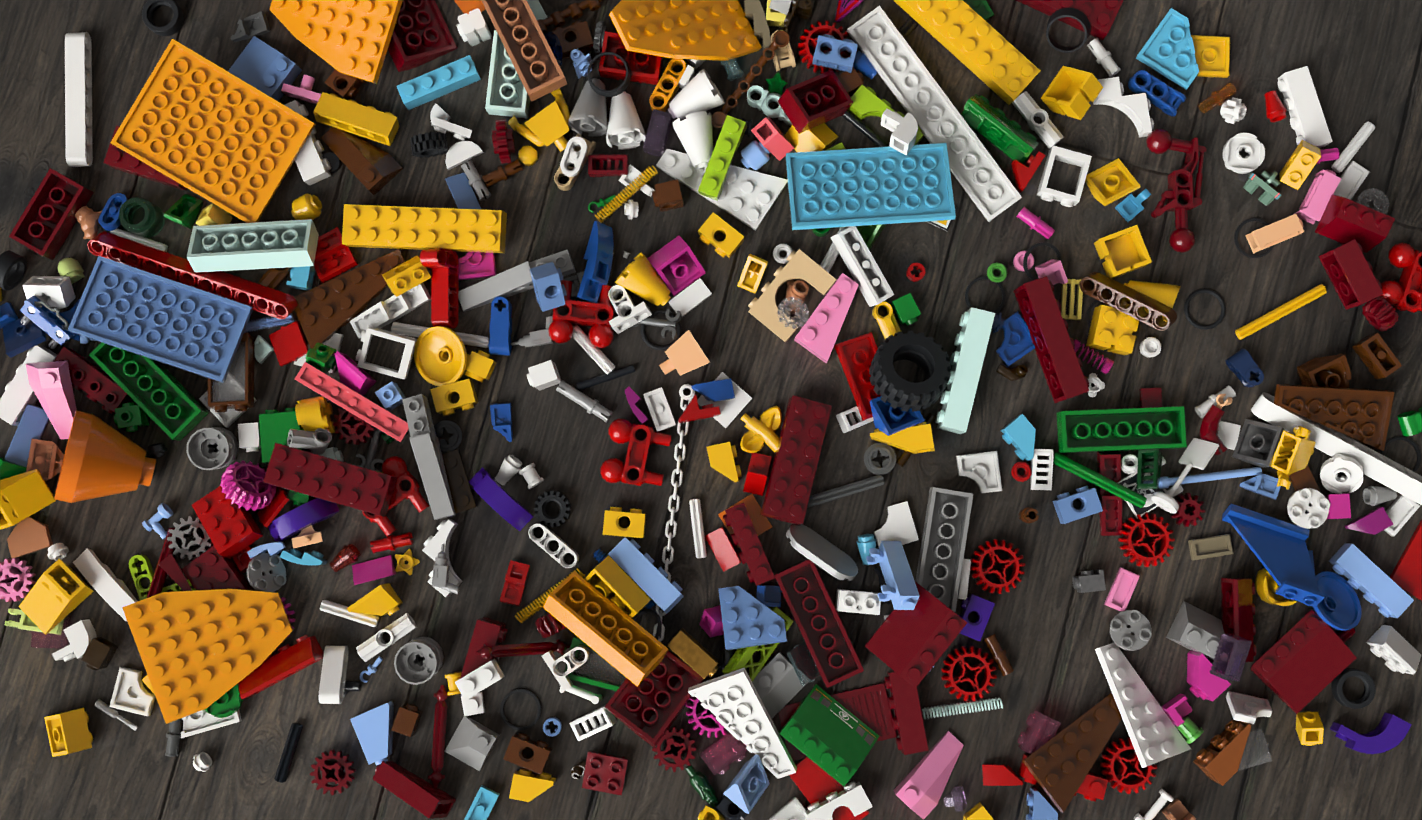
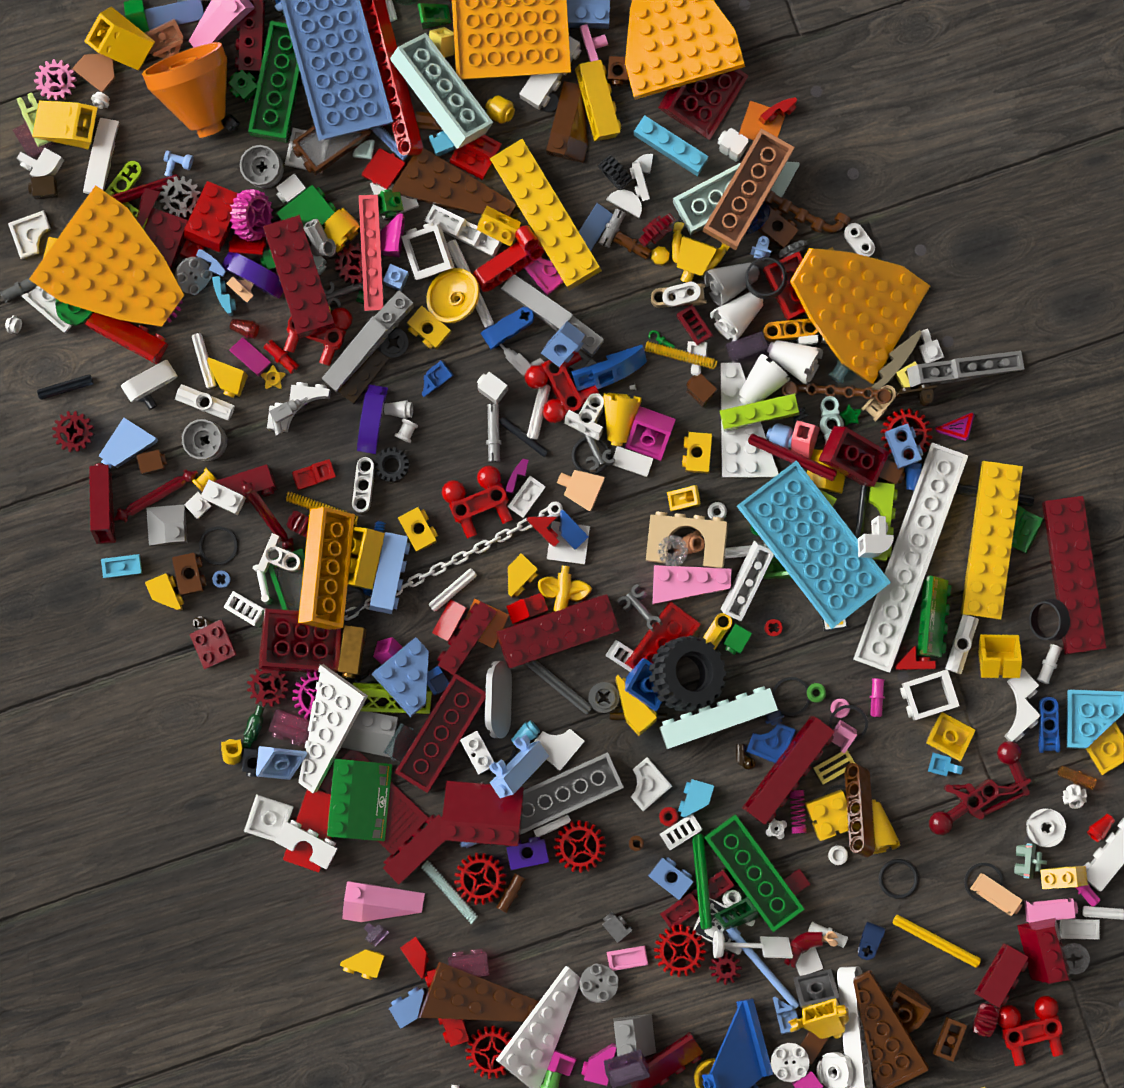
camera: 50 degrees right, 0 degrees up
light grey piece [94,699,138,731] -> none
light blue hand [360,656,383,683] -> none
yellow brick [465,350,497,382] -> none
white plate [624,199,638,220] -> none
yellow piece [1094,225,1152,279] -> none
dark tan tile [1188,534,1234,560] -> none
none -> dark grey bar [617,584,663,632]
none -> dark red axle [748,434,837,481]

